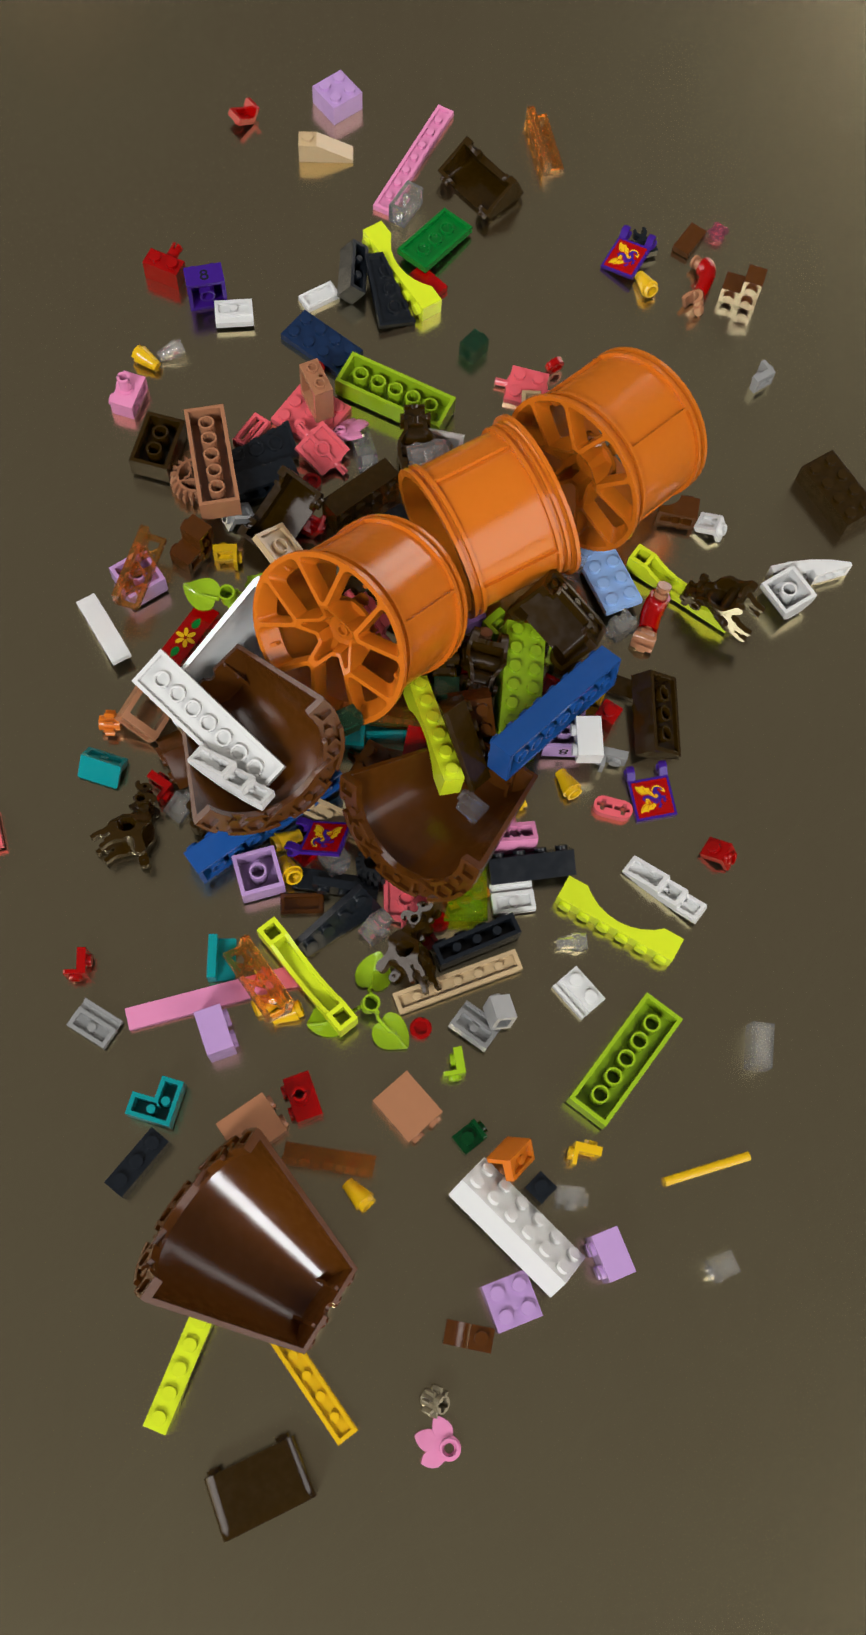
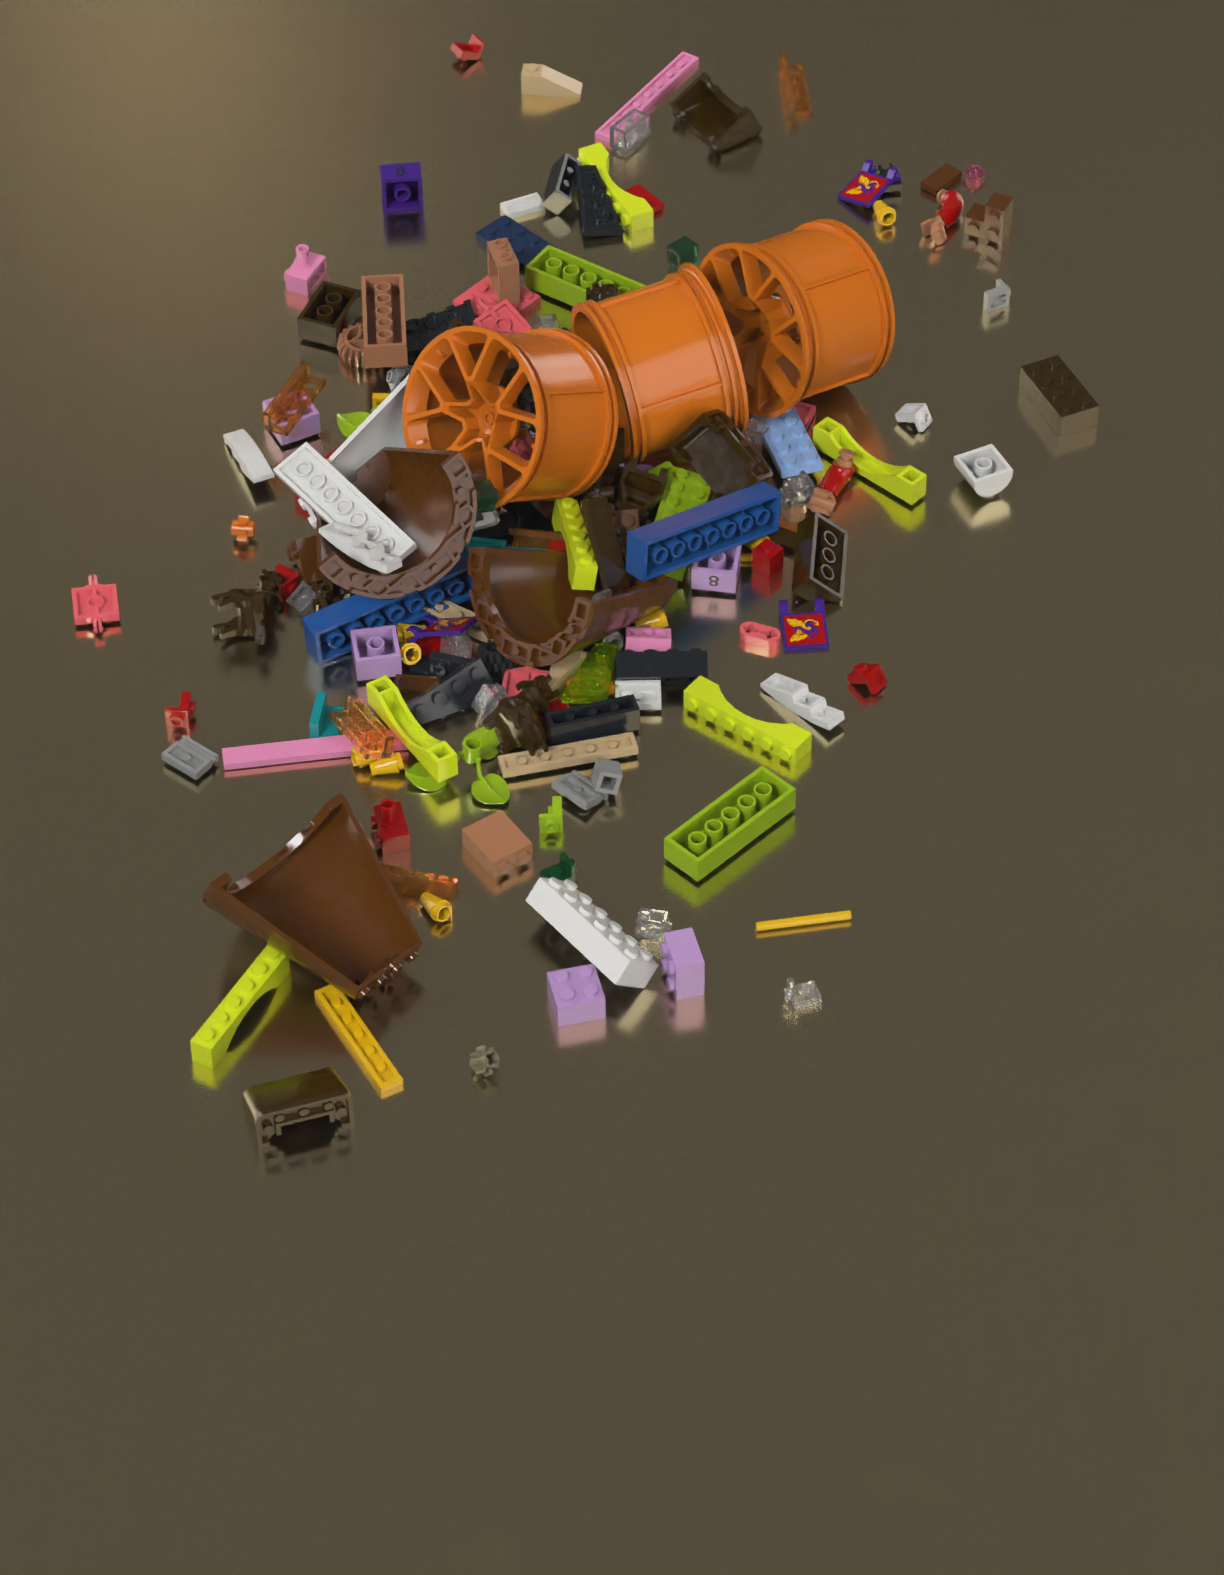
camera: 15 degrees right, 25 degrees down
teal panel [78,747,129,789] -> none
black brick [104,1127,172,1199] -> none
nougat window [115,686,170,743] -> none
teal brick [125,1075,187,1130] -> none
yellow cone [131,344,161,372] -> none
red brick [142,242,186,290] -> none
clear cone [156,339,186,363] -> none
reddish brown brick [169,514,215,575] -> none
lavender brick [193,1003,239,1063] -> none
white plate [214,298,254,328] -> none
coral tile [232,412,271,446] -> none
lavender brick [312,70,362,125] -> none
bright pink plate [333,418,369,442] -> none
green plate [397,207,473,274] -> none
red tile [409,1017,432,1041] -> none
bright pink plate [414,1416,461,1468] -> none
reddish brown arch [442,1319,495,1354] -> none
orange panel [487,1136,535,1182] -> none
black brick [522,1171,557,1206] -> none
white plate [552,966,606,1020] -> none
yellow cone [555,768,582,800] -> none
clear cone [556,931,588,952] -> none
yellow bracket [567,1139,603,1167] -> none
white brick [570,716,604,763] -> none
light grey bracket [595,746,629,773] -> none
reddish brown arch [655,495,700,529] -> none
dark brown animal [679,573,766,642] -> none
clear brick [744,1021,775,1072] -> none
white slope [766,559,852,585] -> none

